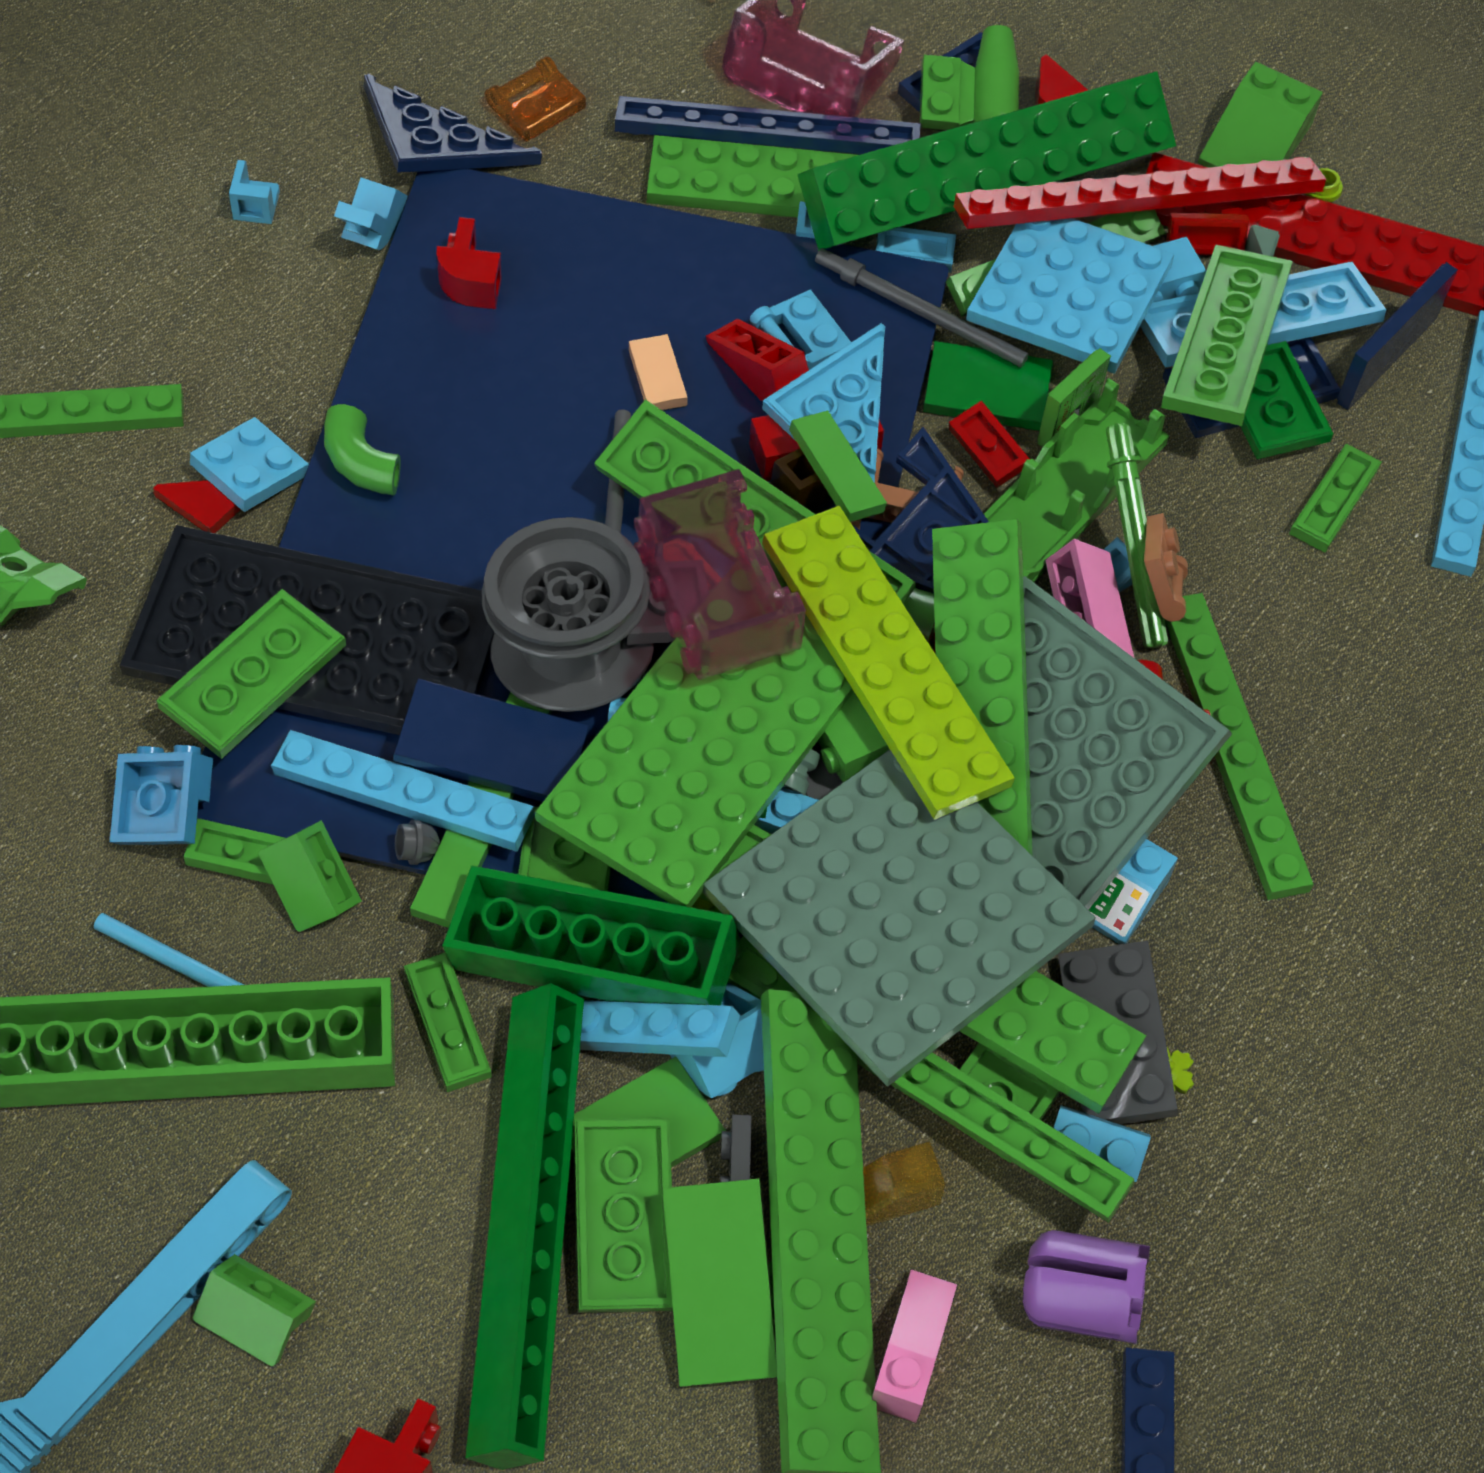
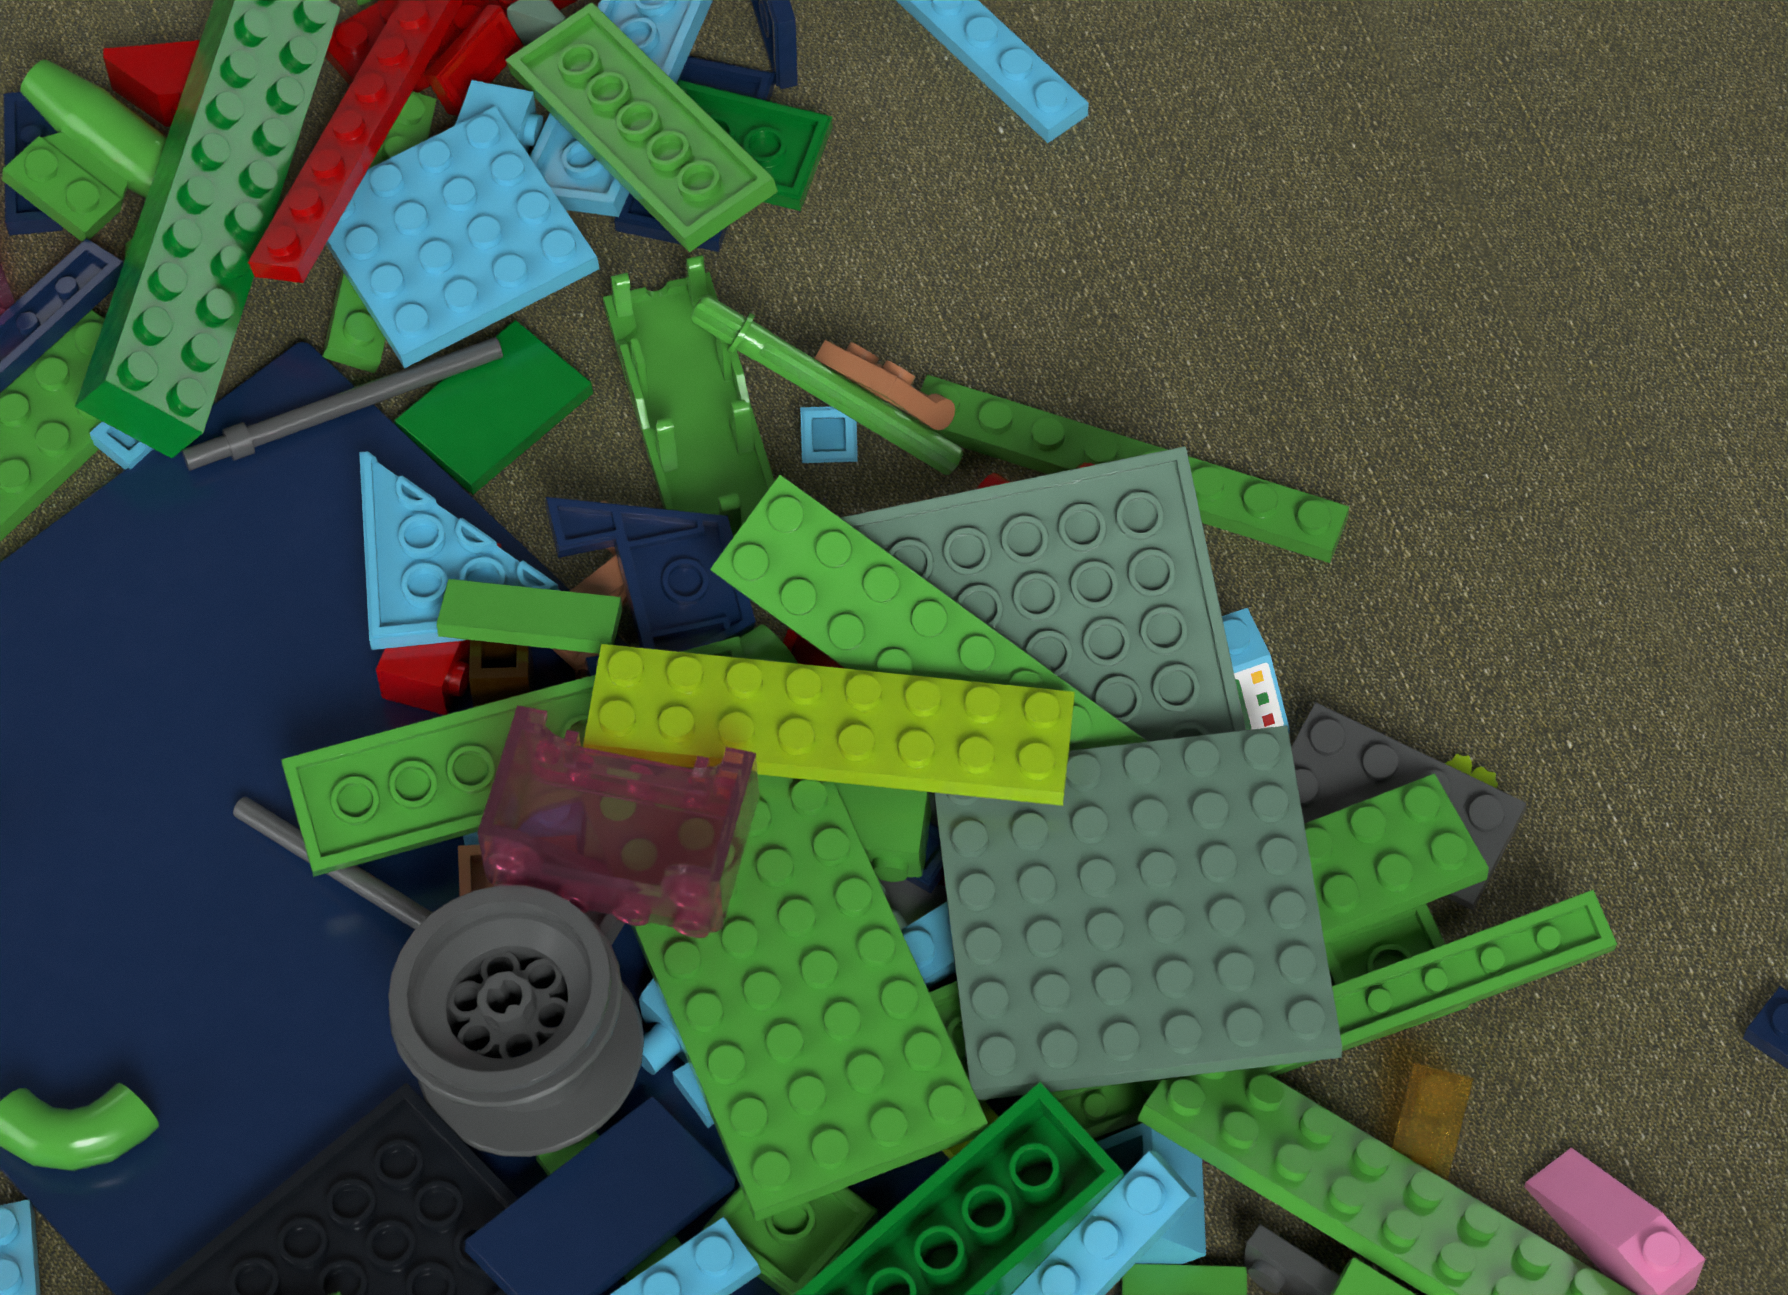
camera: 50 degrees left, 0 degrees up
light nougat tile [628,334,688,410] -> none
red slope [706,319,809,402] -> none
medium azure plate [749,289,851,370] -> none
medium azure tile [876,227,956,273] -> none
red plate [949,400,1030,488] -> none
medium lavender cylinder [1023,1230,1150,1344] -> none
bright green tile [1037,348,1111,448] -> none
bright pink brick [1045,539,1134,658] -> none
medium azure plate [1053,1105,1151,1182] -> none
bright green tile [1289,444,1382,553] -> none

